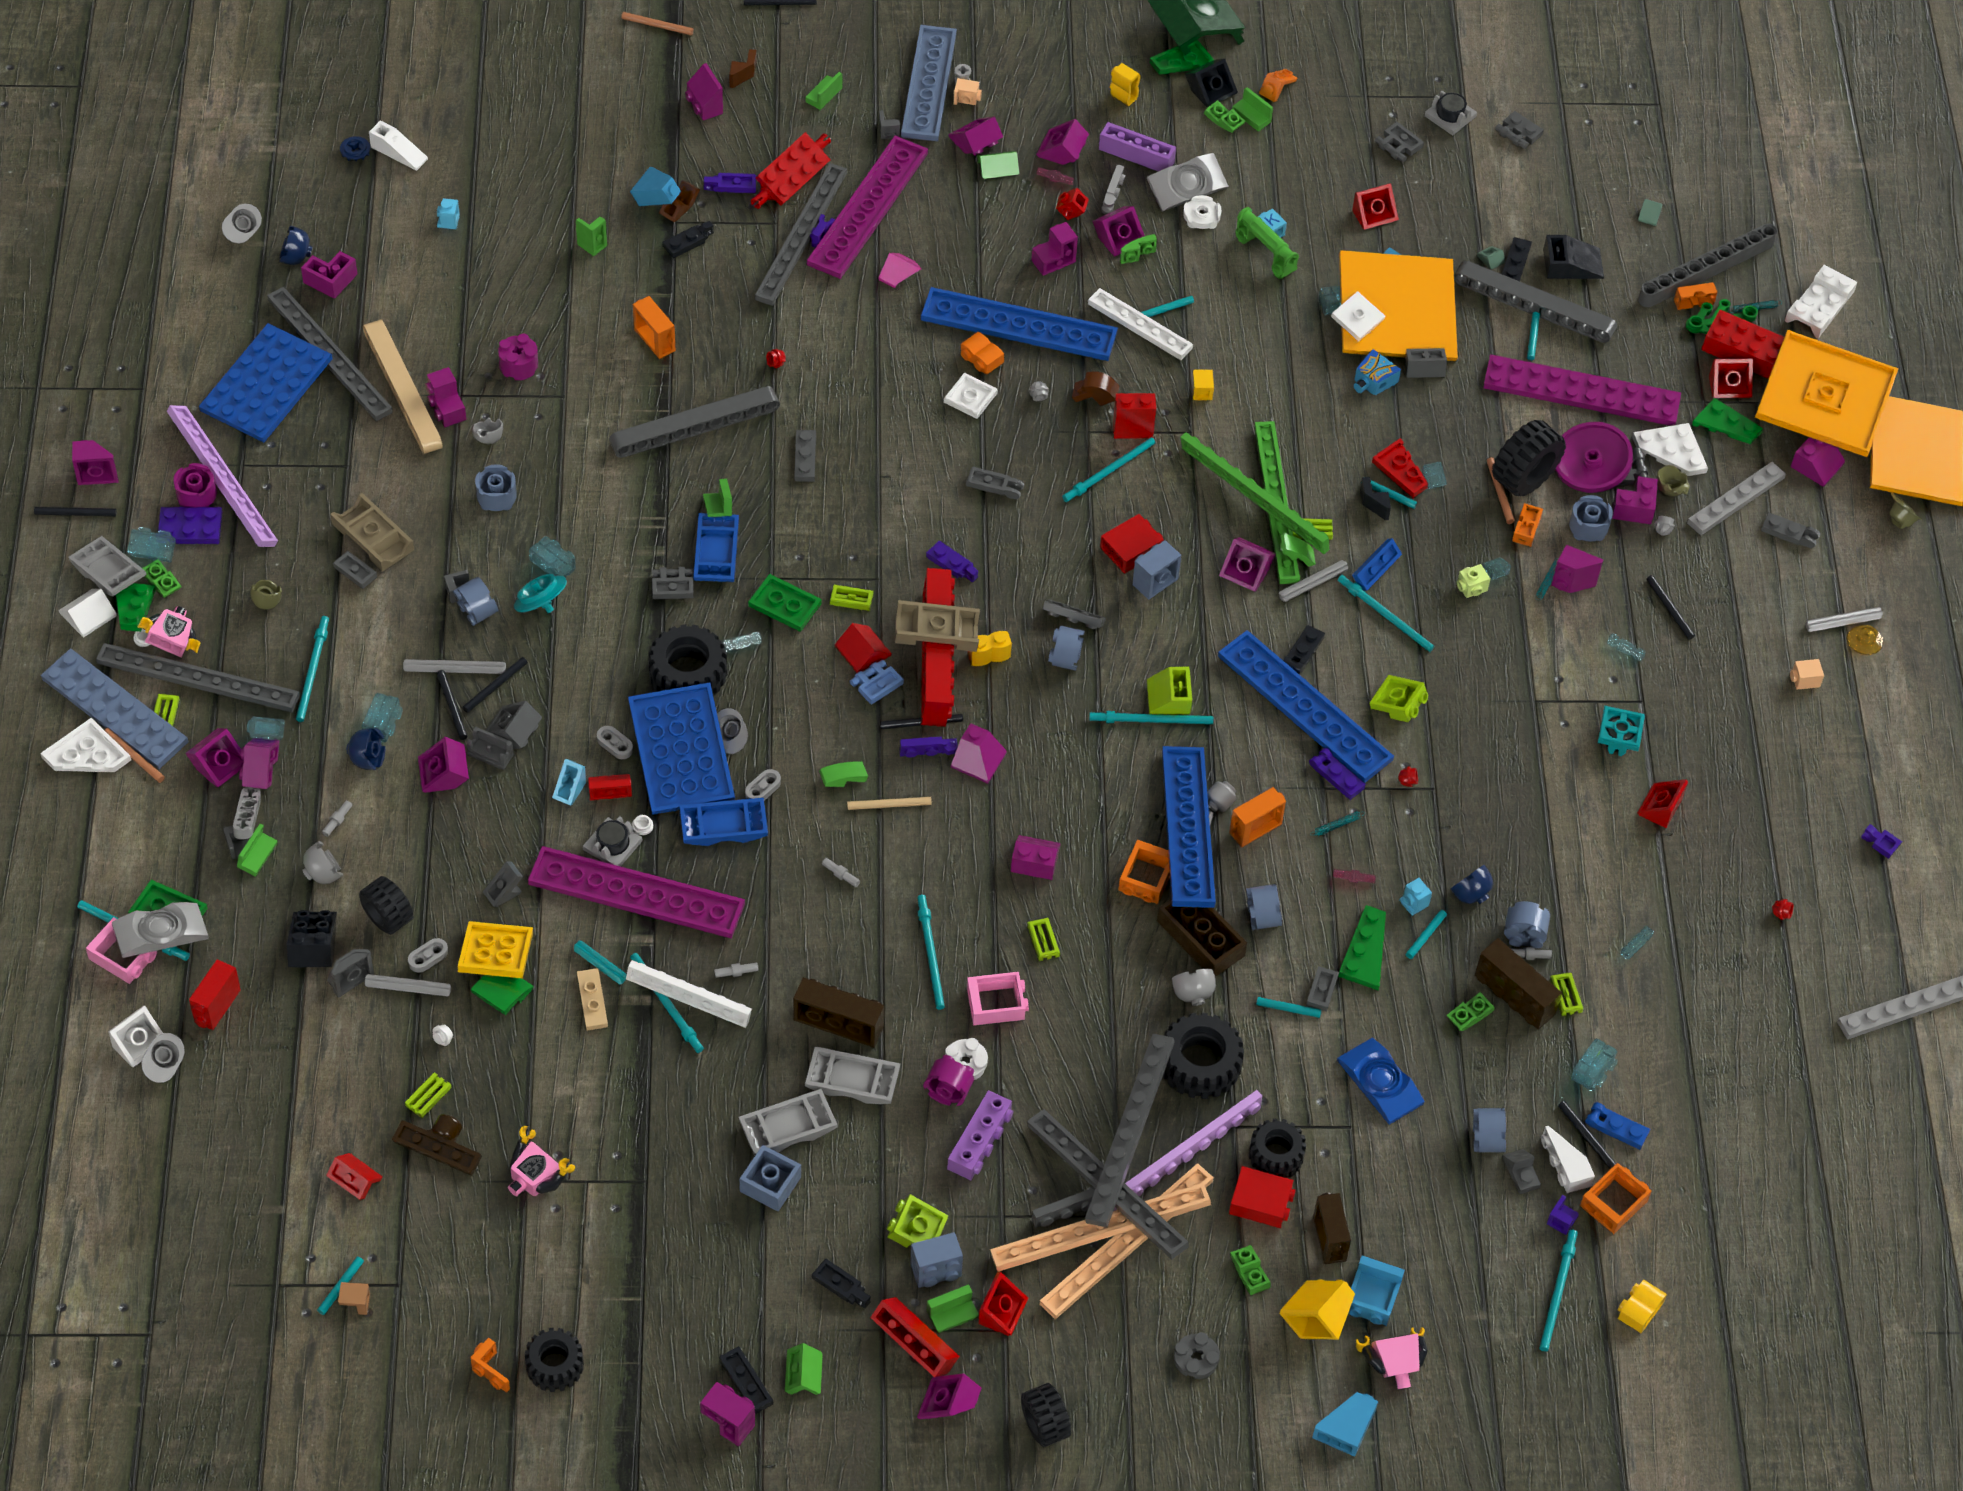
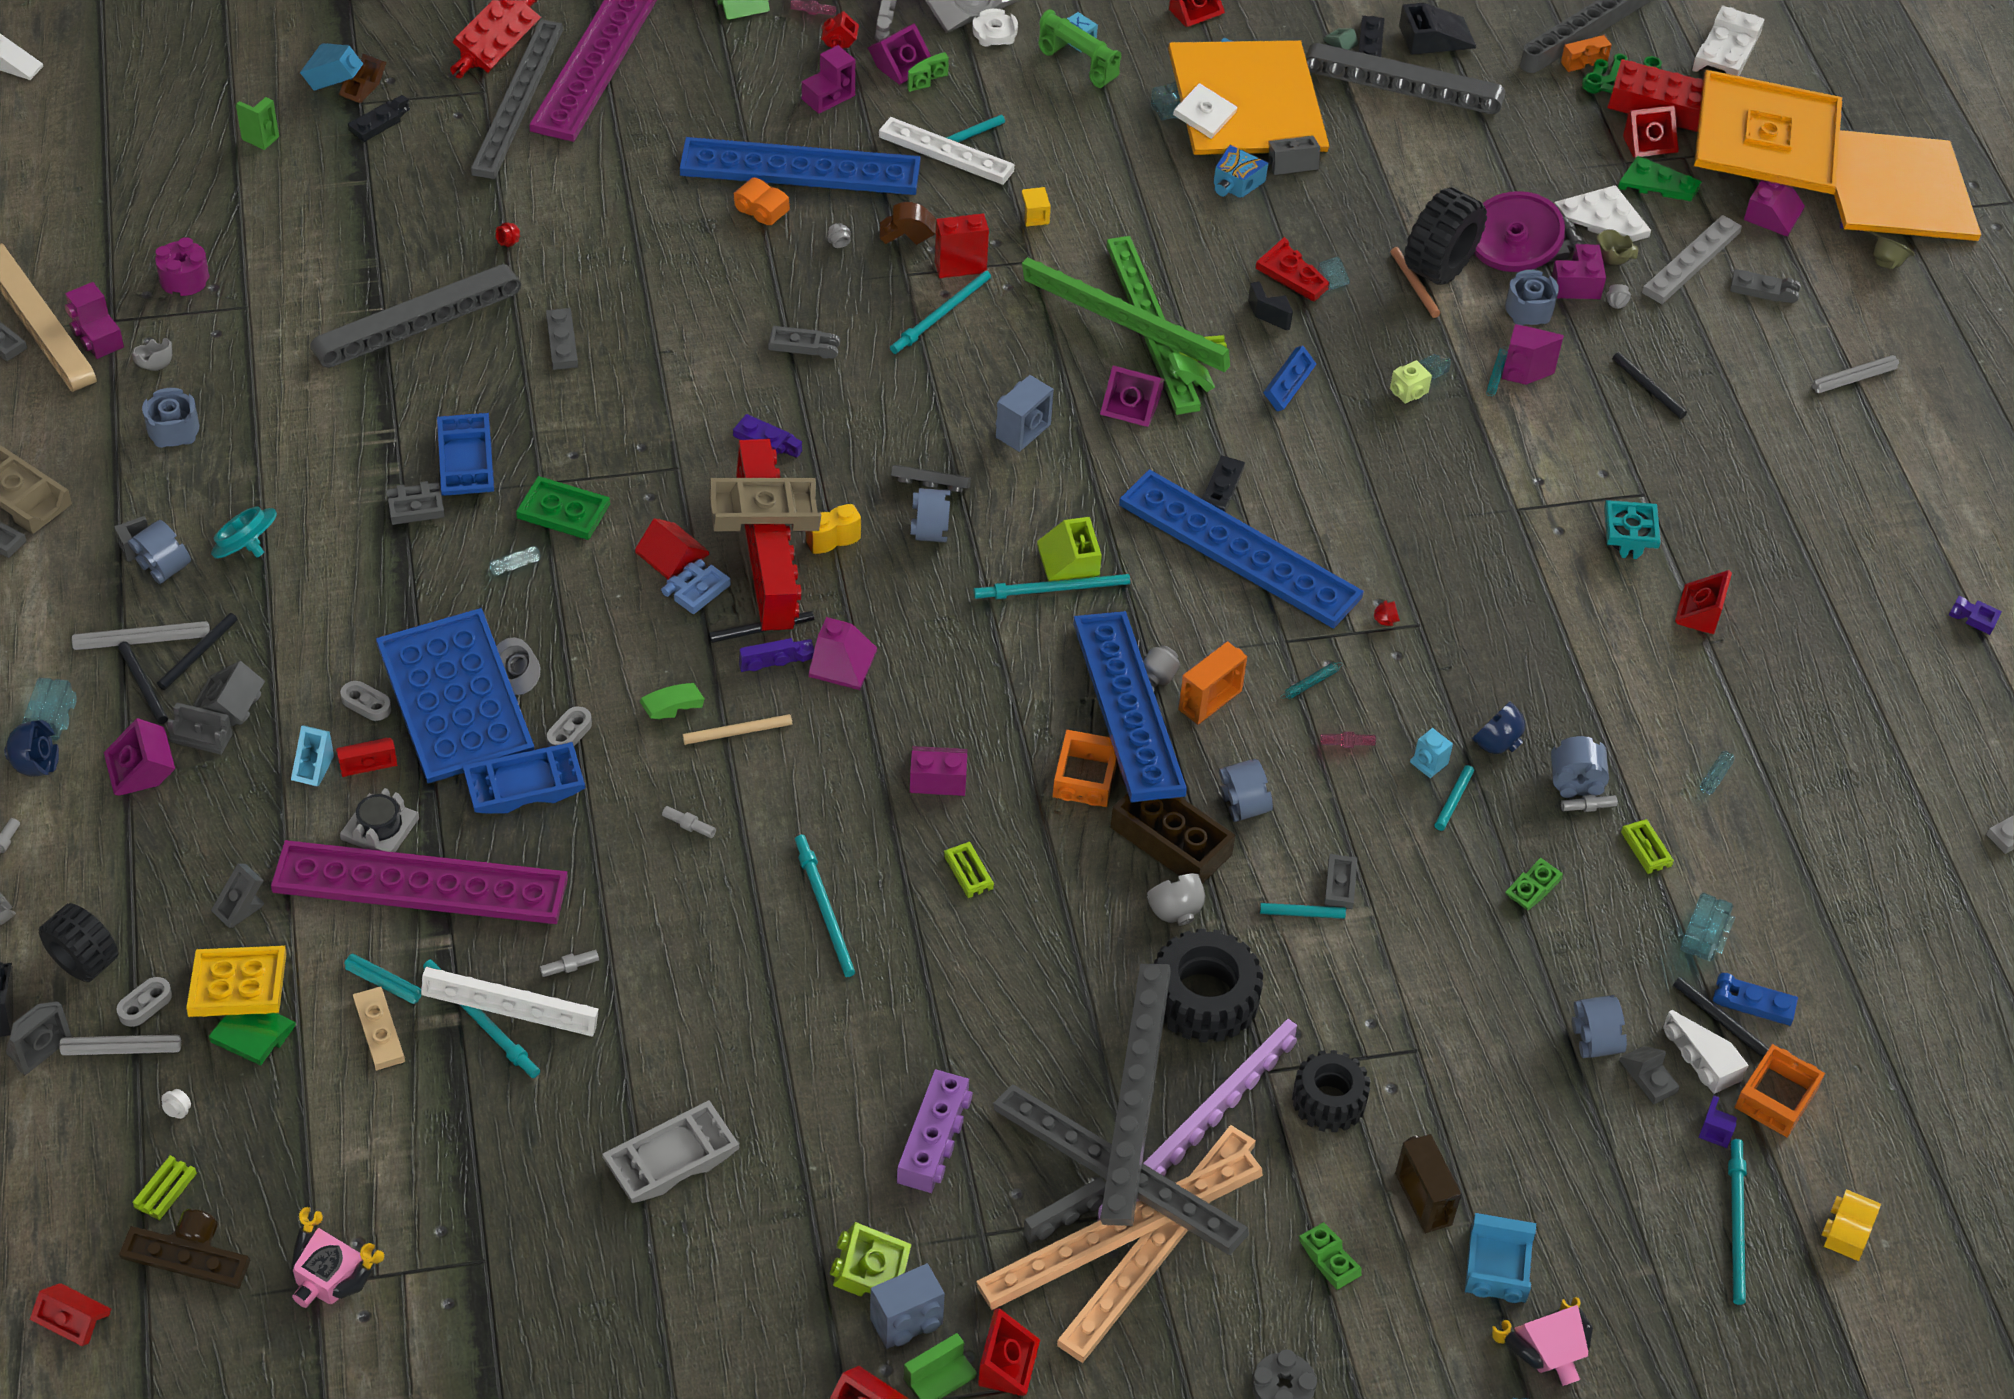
camera: 10 degrees left, 5 degrees down
medium azure brick [437,198,460,230] -> none
clear light blue brick [529,536,576,578] -> none
white plate [632,815,653,835] -> none
orange window [633,296,676,359] -> none
black tyre [648,624,727,694] -> none
dark purple hinge [703,173,756,193] -> none
bright green panel [703,479,732,517] -> none
sand blue brick [740,1145,801,1211] -> none
dark brown brick [793,977,885,1048] -> none
light grey slope [805,1047,901,1104] -> none
dark purple plate [810,214,835,248] -> none
black hinge [812,1259,871,1309] -> none
lime tile [830,585,874,611] -> none
dark pink slope [879,253,921,288] -> none
magenta brick [923,1055,974,1106] -> none
white plate [944,373,998,419] -> none
white plate [945,1038,988,1080] -> none
bright pink window [967,972,1029,1026] -> none
red brick [1100,514,1164,574] -> none
red brick [1229,1166,1296,1228] -> none
light grey axle [1279,560,1348,602] -> none
yellow slope [1279,1279,1355,1340] -> none
dark purple plate [1309,748,1365,800] -> none
blue slope [1337,1038,1425,1125] -> none
teal bar [1338,575,1434,652] -> none
green wing [1338,905,1386,991] -> none
lime plate [1370,675,1428,722] -> none
teal bar [1371,480,1417,509] -> none
dark brown brick [1475,938,1562,1030] -> none
magenta plate [1483,354,1681,426] -> none
orange piece [1512,503,1543,547] -> none
teal bar [1527,312,1540,361] -> none
clear light blue axle [1607,634,1646,661] -> none
teal piece [1728,300,1782,313] -> none
red plate [1772,899,1794,920] -> none
light nougat brick [1790,659,1824,690] -> none
clear yellow piece [1847,625,1883,655] -> none

